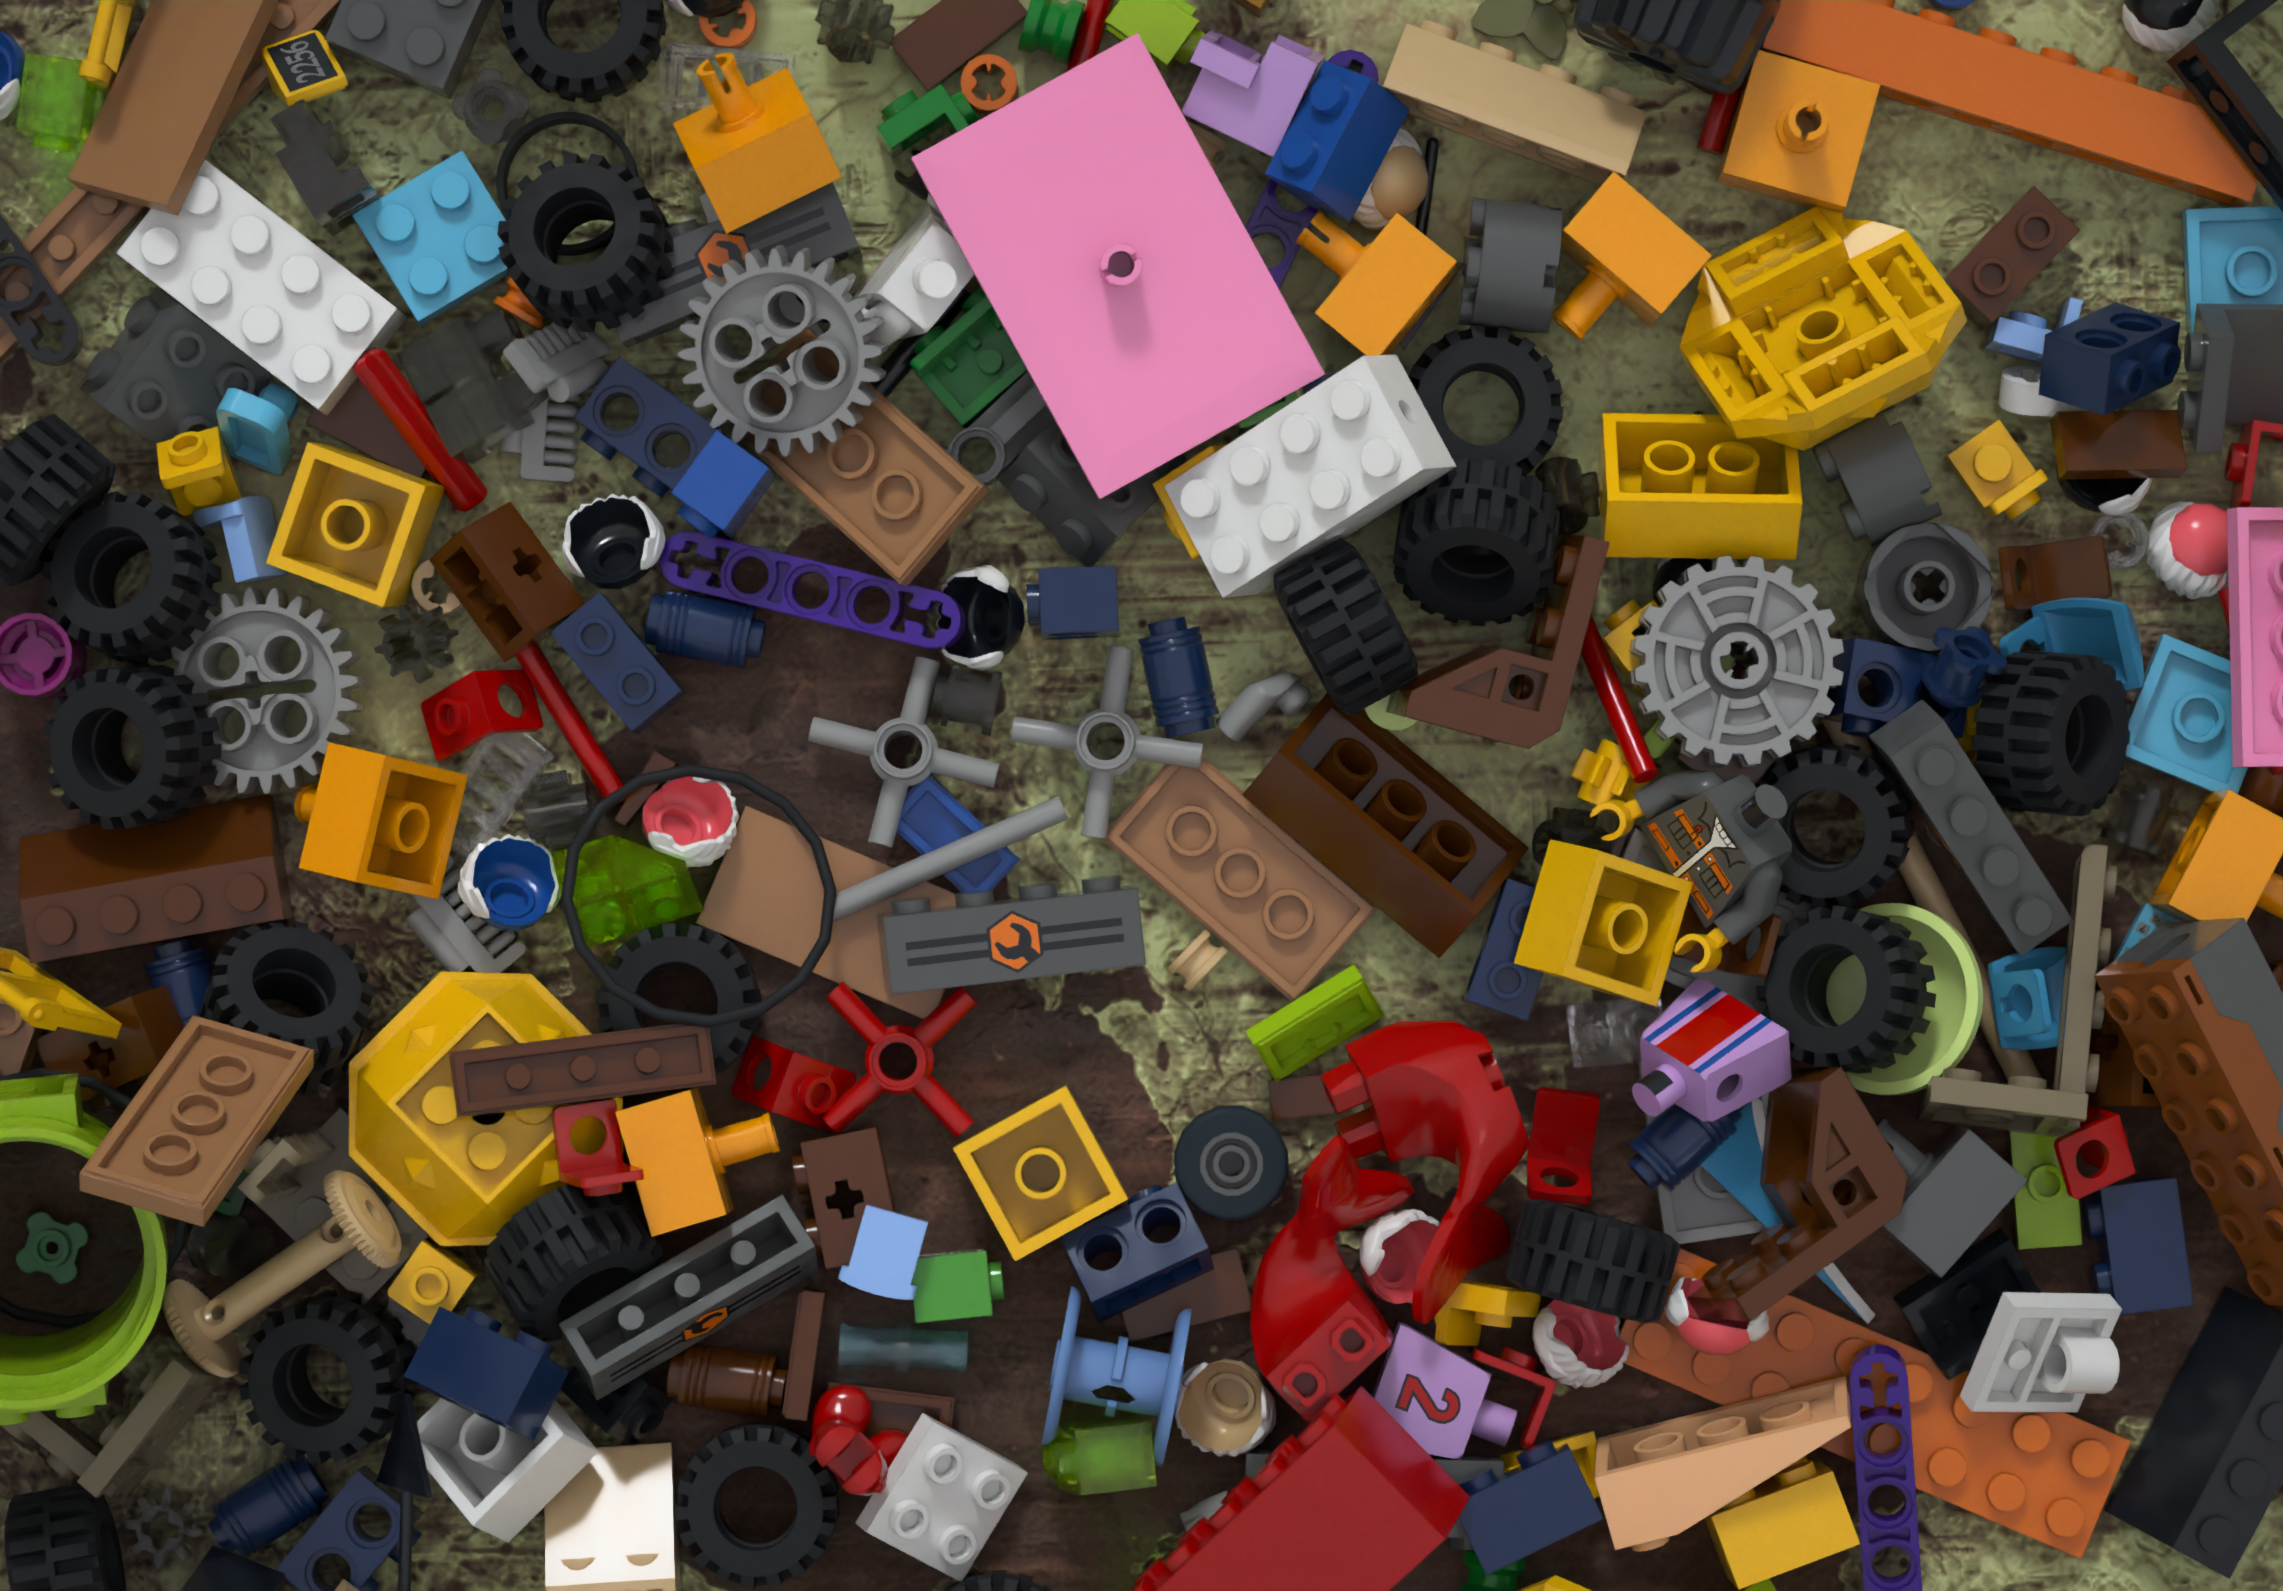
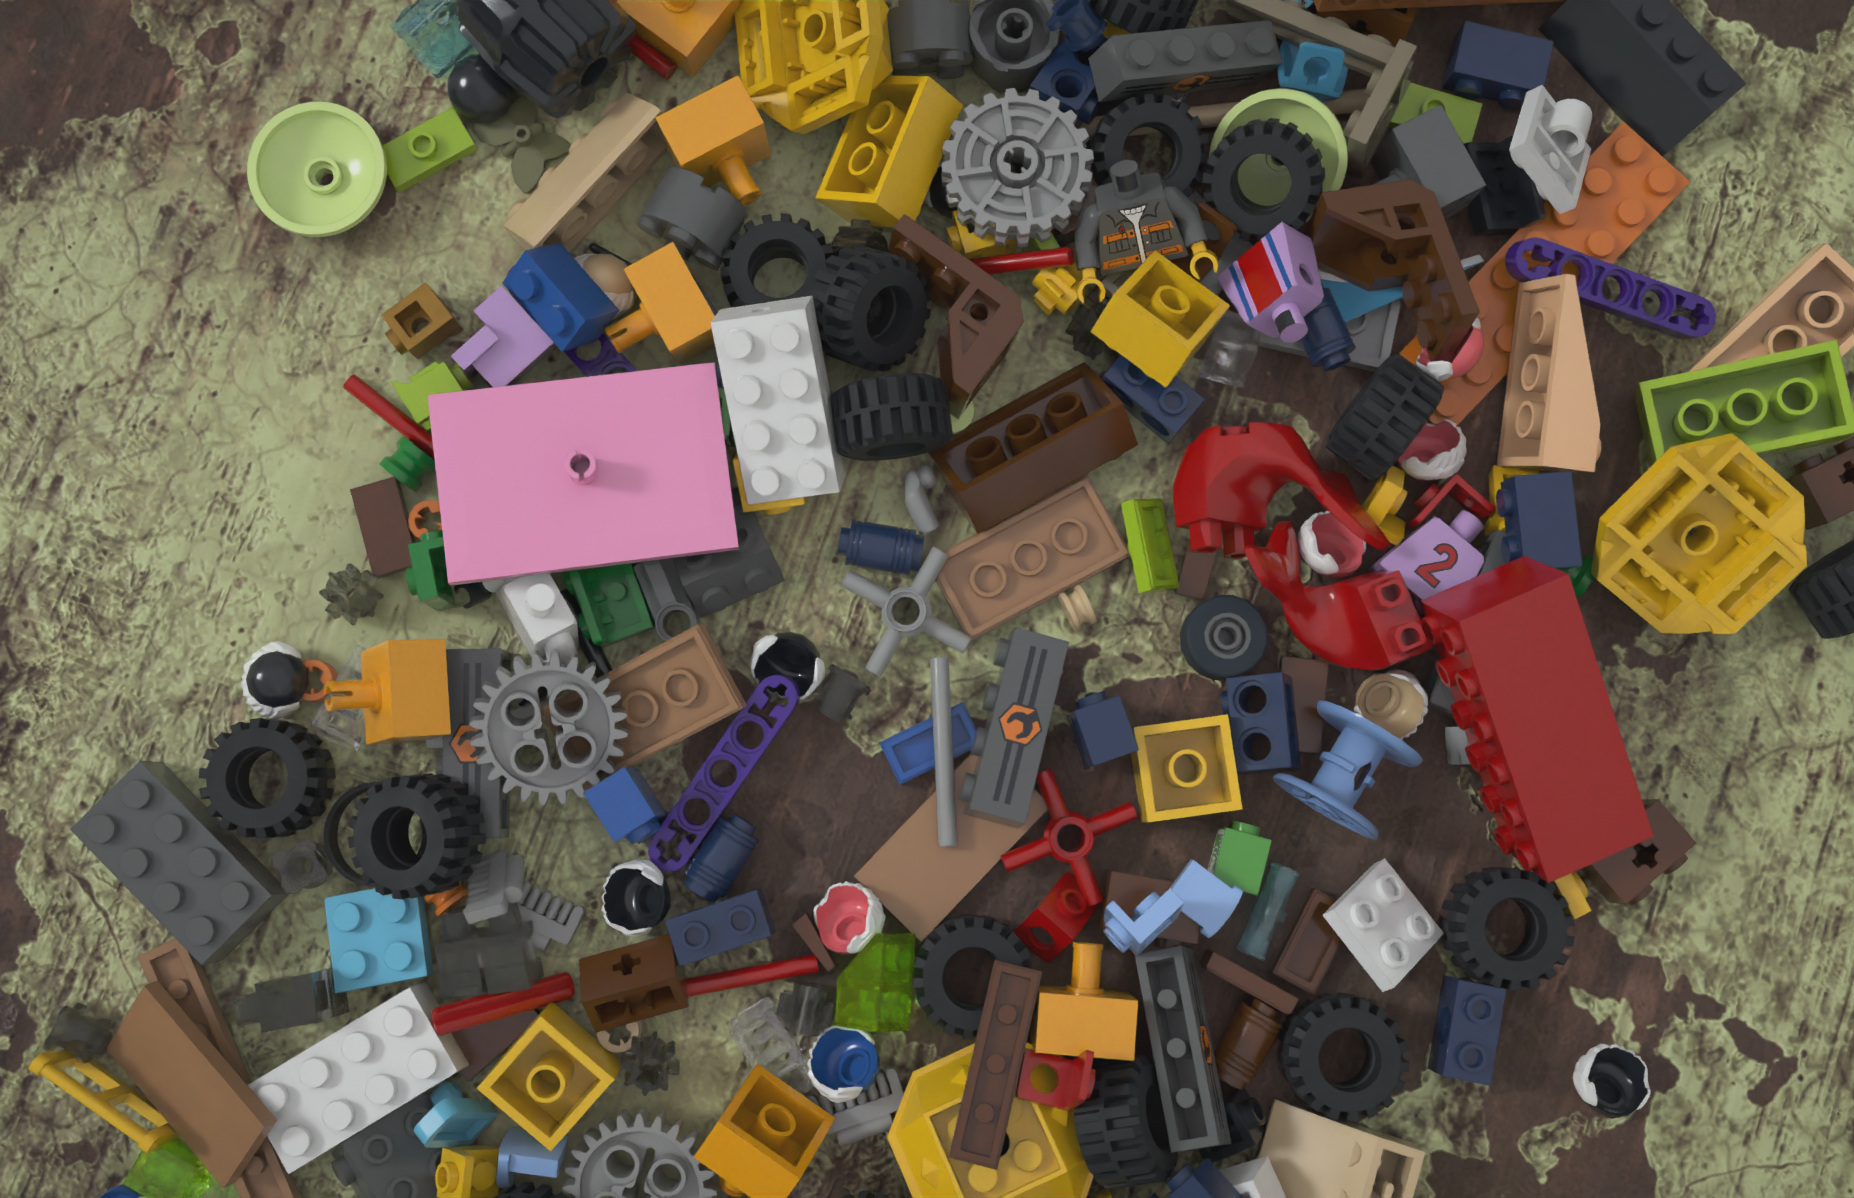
camera: 65 degrees left, 5 degrees down
slope [261,30,348,107] -> none
red bracket [421,669,544,761] -> none
black piece [561,764,837,1028] -> none
dark blue brick [574,356,727,498] -> none
light grey bar [808,656,1000,848] -> none
red piece [809,1384,908,1496] -> none
dark blue brick [1026,566,1119,640] -> none
clear neon green slope [1042,1418,1157,1495] -> none
red bracket [1526,1087,1600,1205] -> none
yellow brick [1704,1456,1860,1590] -> none
red bracket [2054,1105,2136,1199] -> none
none -> dark blue brick [1067,691,1139,768]
none -> light blue bracket [1103,888,1184,956]

